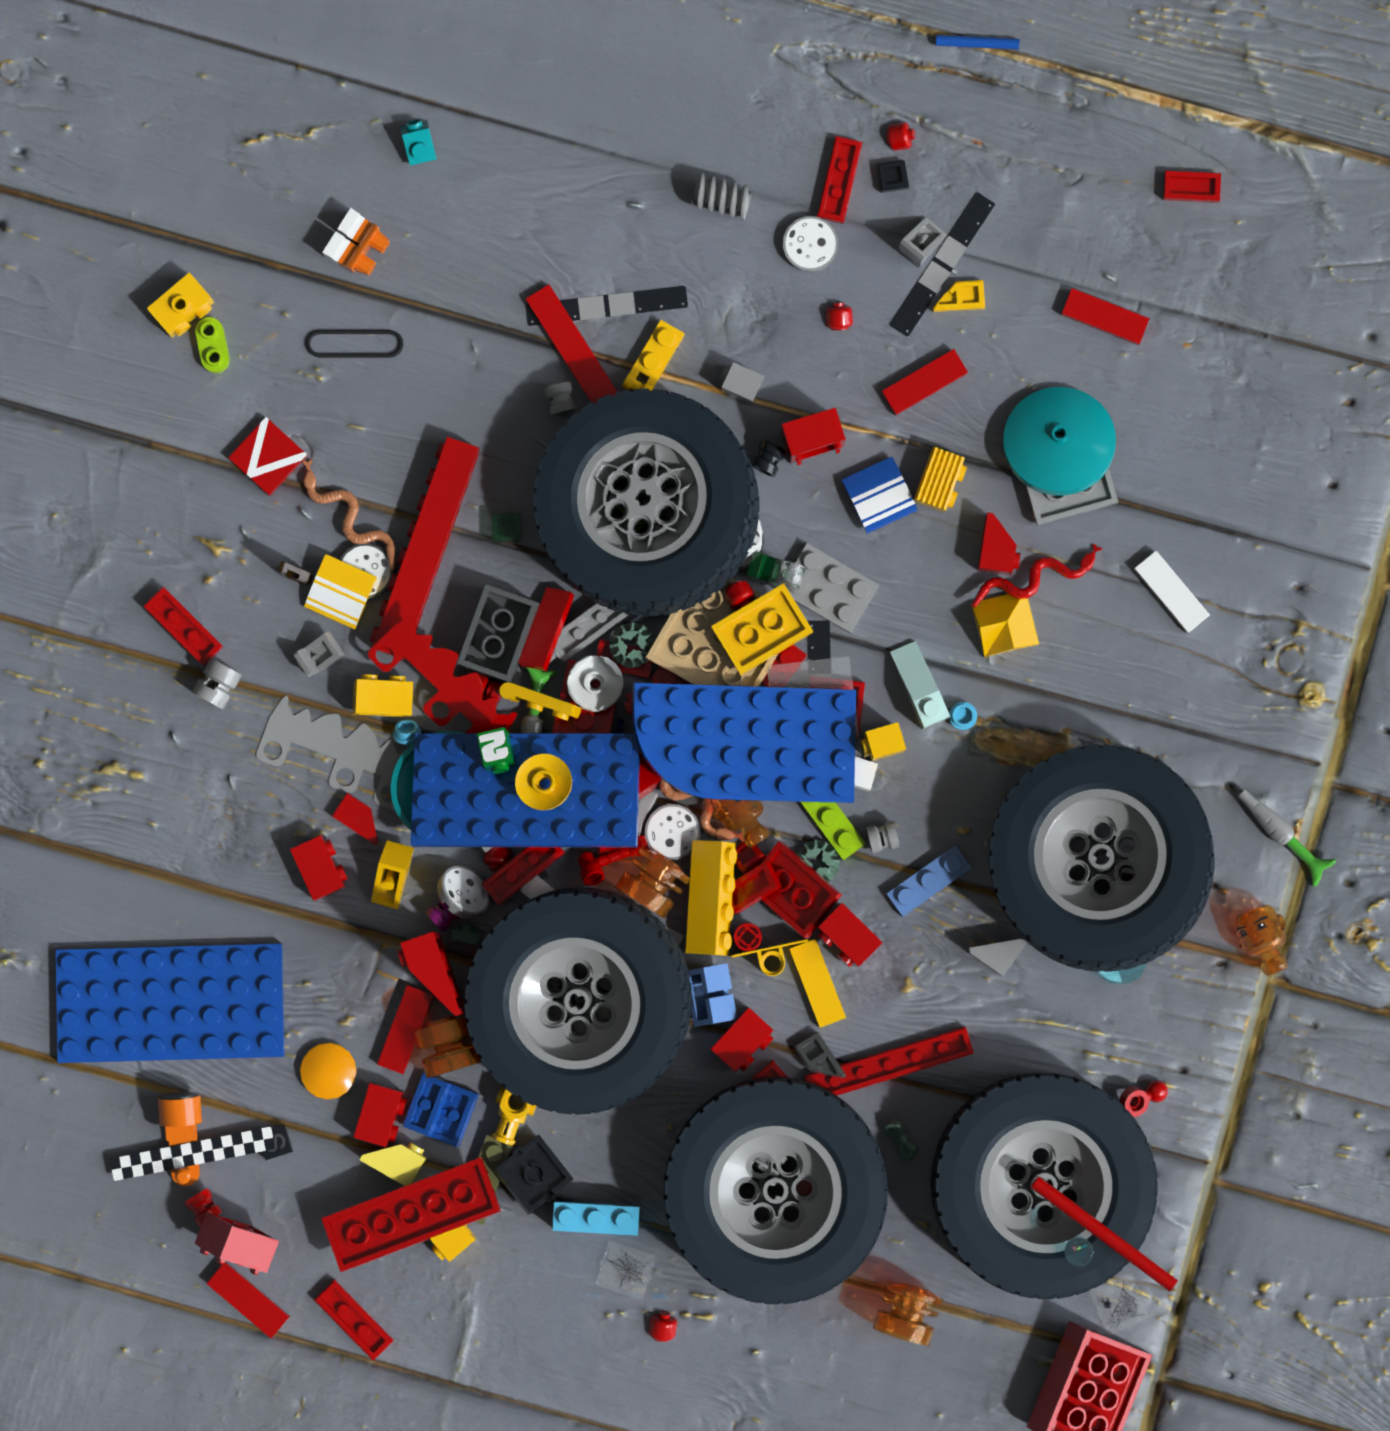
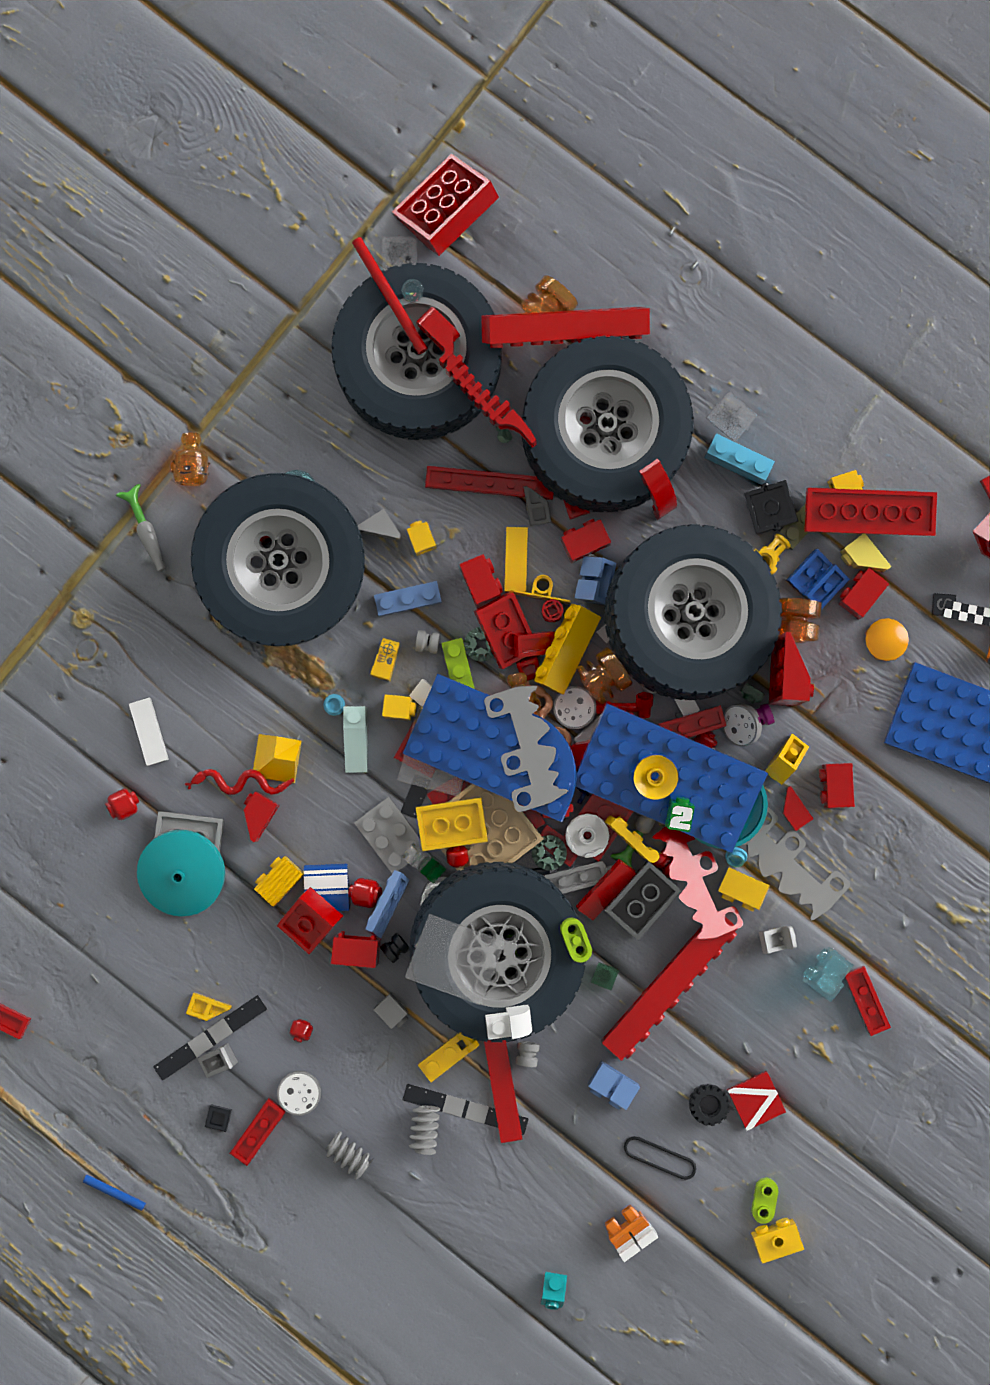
camera: 150 degrees left, 0 degrees up
light grey wheel [191,658,242,710] -> none
dark brown tile [278,561,313,586] -> none
nougat animal [302,460,396,570] -> none
slope [304,554,377,630] -> none
red tile [314,1279,394,1361] -> none
white tile [340,543,393,599] -> none
red tile [377,985,434,1075] -> none
red piece [648,1311,678,1342] -> none
red tile [882,349,968,416] -> none
red piece [886,122,915,151] -> none
red tile [1061,288,1150,346] -> none
red plate [1119,1080,1168,1117] -> none
none -> red head [105,788,140,821]
none -> red container [276,887,343,955]
none -> red head [348,878,382,908]
none -> medium blue plate [365,870,409,939]
none -> yellow leg [370,638,400,681]
none -> clear piece [405,914,505,1005]
none -> yellow brick [407,521,437,556]
none -> light grey piece [409,1105,440,1155]
none -> red piece [416,307,536,448]
none -> red brick [481,307,650,348]
none -> light grey piece [484,686,568,812]
none -> white brick [485,1005,532,1040]
none -> lime plate [560,918,592,962]
none -> medium blue piece [588,1061,640,1110]
none -> red slope [639,459,677,520]
none -> black tyre [689,1084,730,1126]
none -> clear light blue brick [802,947,854,1002]

